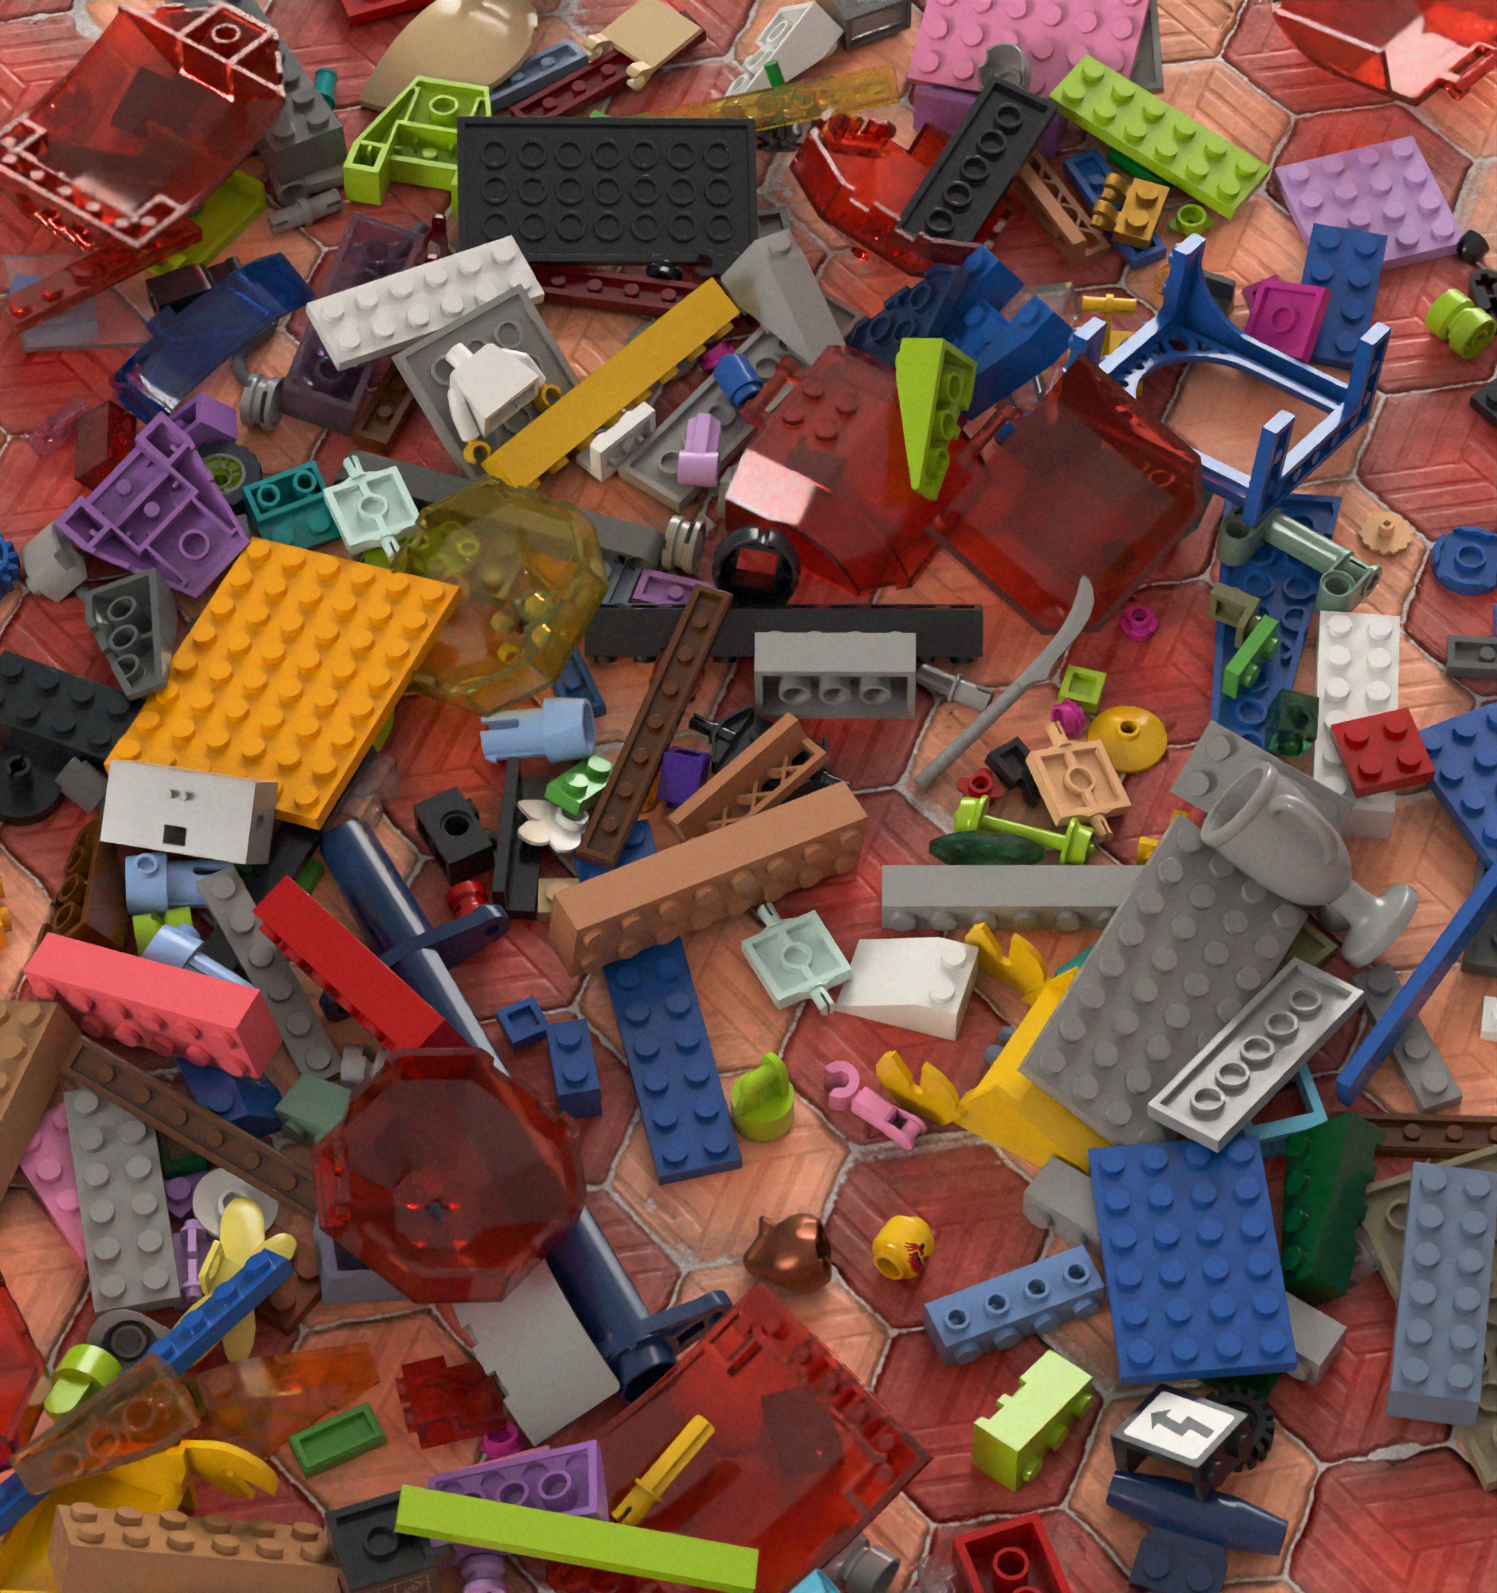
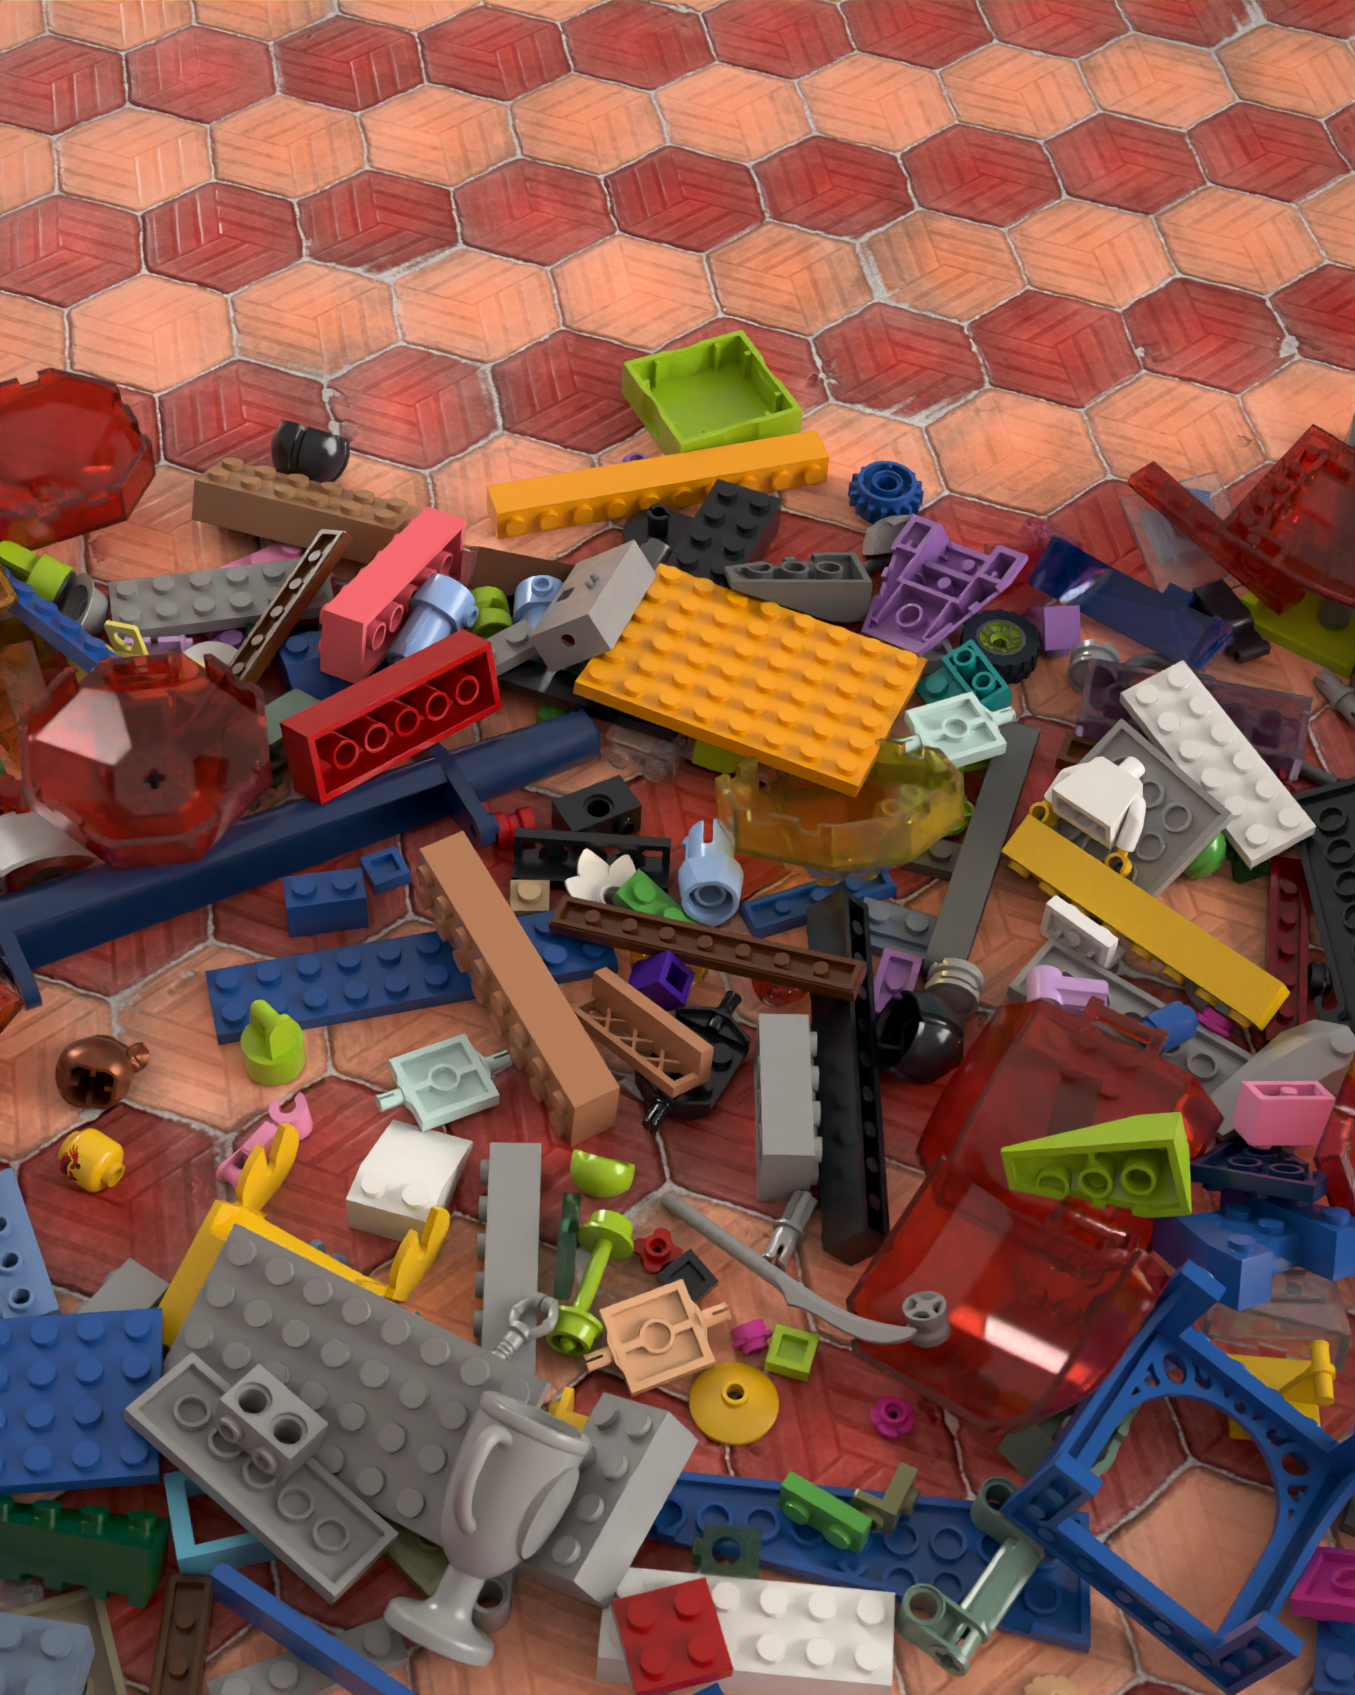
camera: 85 degrees right, 5 degrees down
none -> light grey brick [213,1364,329,1483]
none -> light grey piece [491,1292,559,1361]
none -> lime hair [570,1149,635,1199]
none -> light grey wheel [902,1291,951,1348]
none -> bright pink brick [1232,1081,1337,1149]

